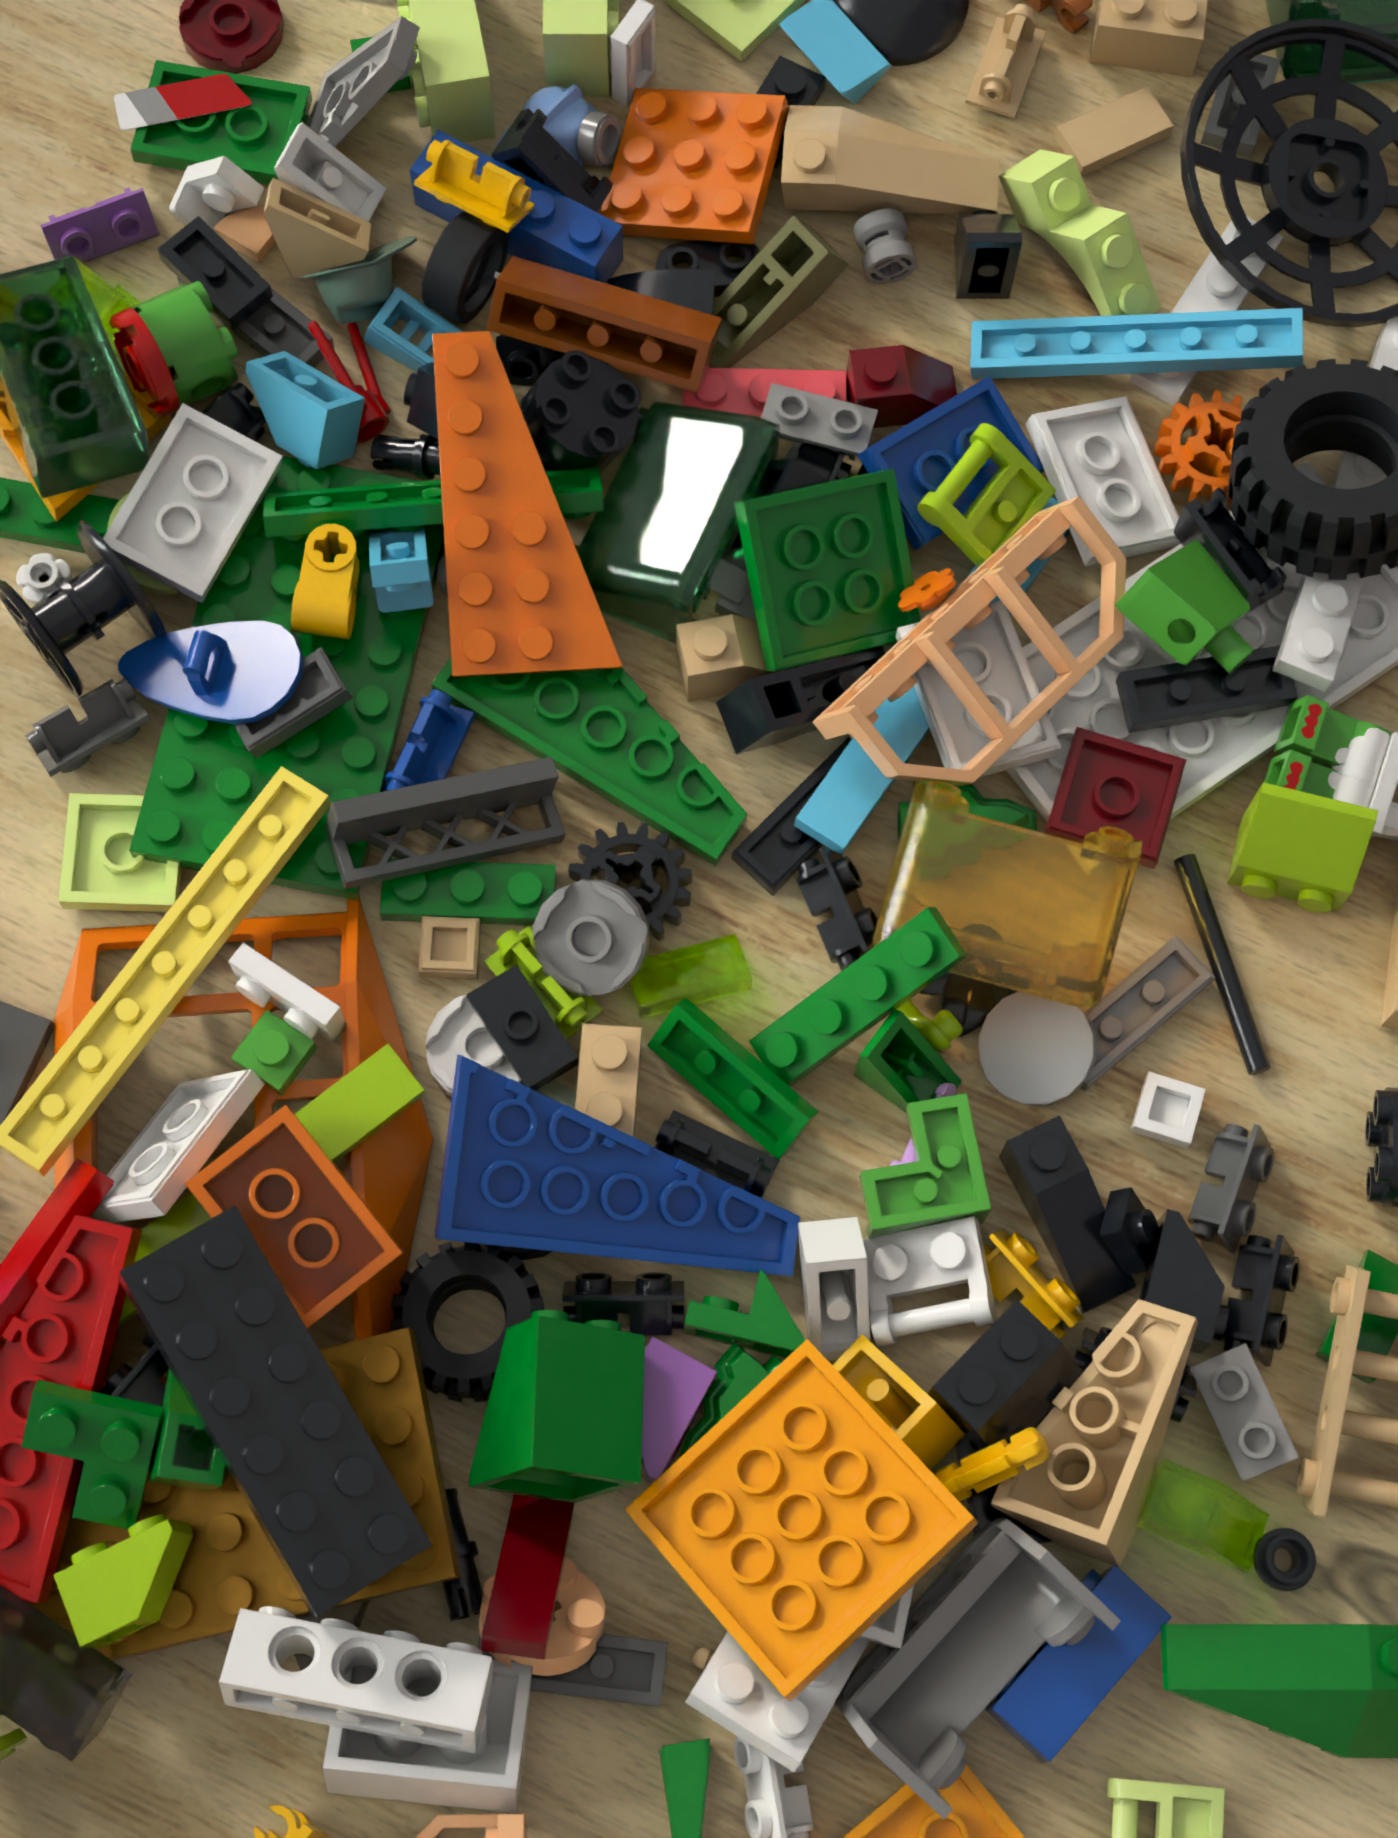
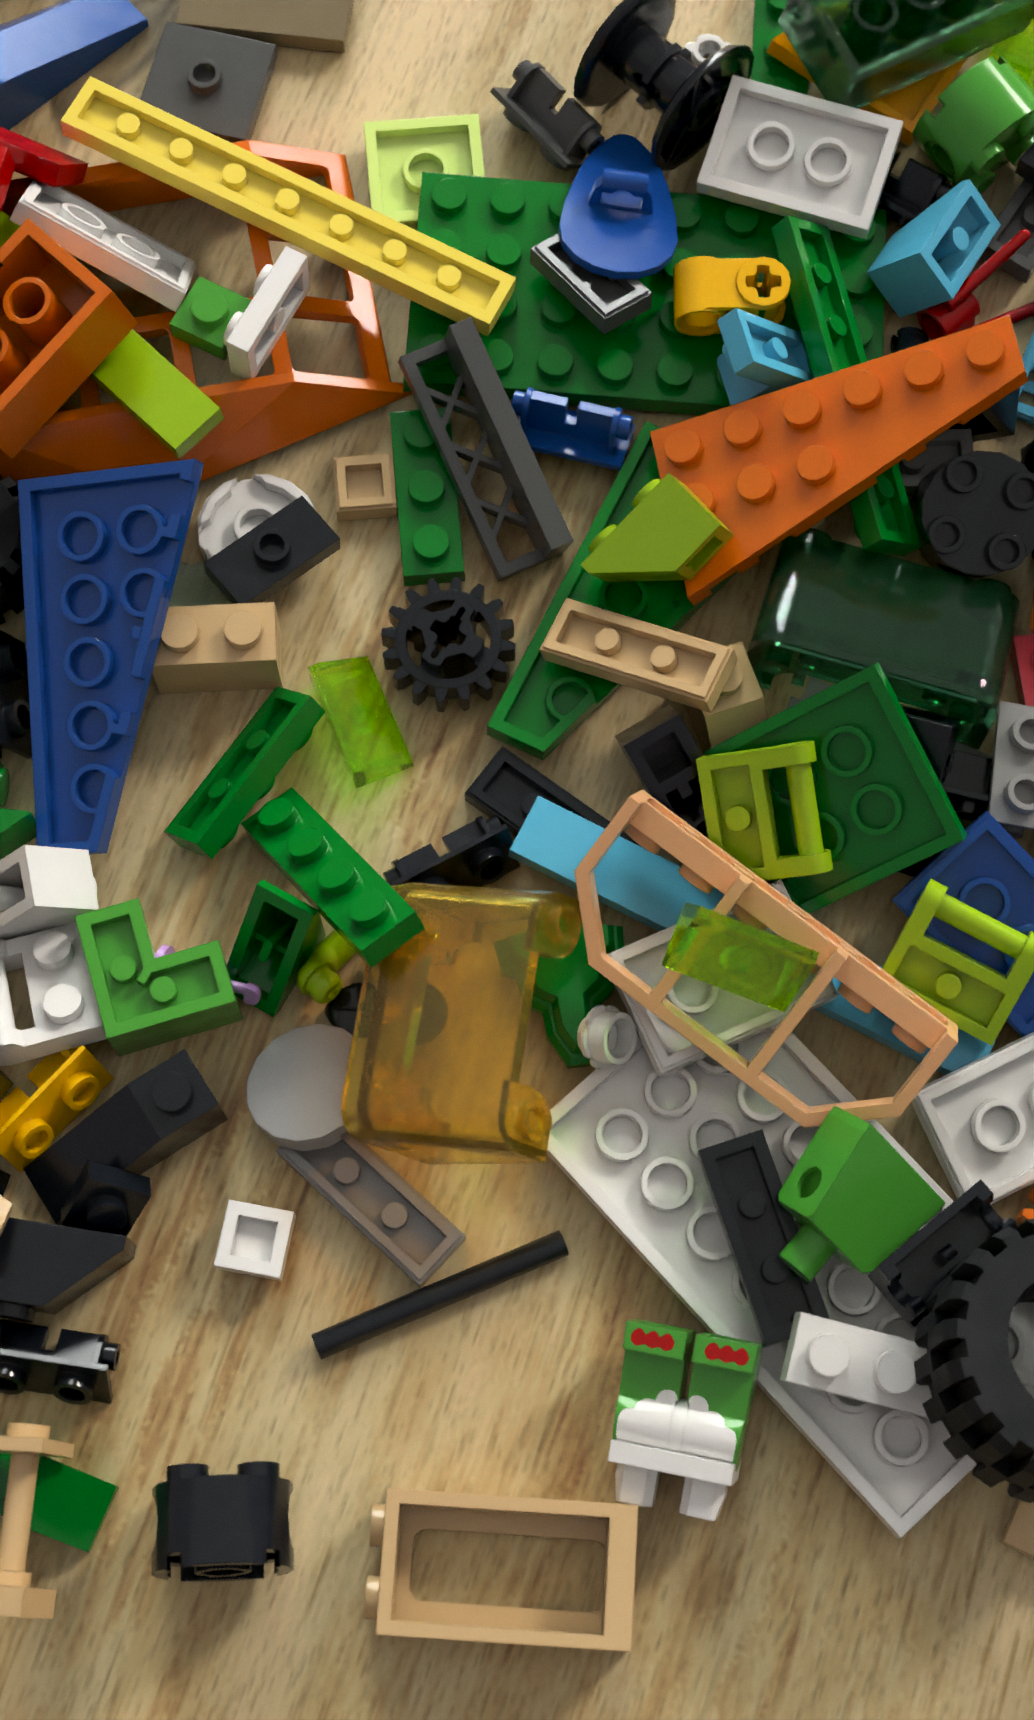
camera: 85 degrees right, 0 degrees up
red tile [109,307,179,419] -> none
lime hinge [484,925,603,1041] -> none
light grey tile [533,879,650,996] -> none
black hinge [655,1110,780,1198] -> none
orange plant [898,568,956,612] -> none
dark red tile [1044,727,1187,869] -> none
dark grey hinge [1187,1124,1274,1254] -> none
lime slope [1227,782,1378,913] -> none
none -> tan tile [539,598,738,713]
none -> white plate [577,1005,637,1070]
none -> lime slope [580,473,734,582]
none -> clear neon green slope [661,902,820,1012]
none -> lime plate [696,740,833,881]

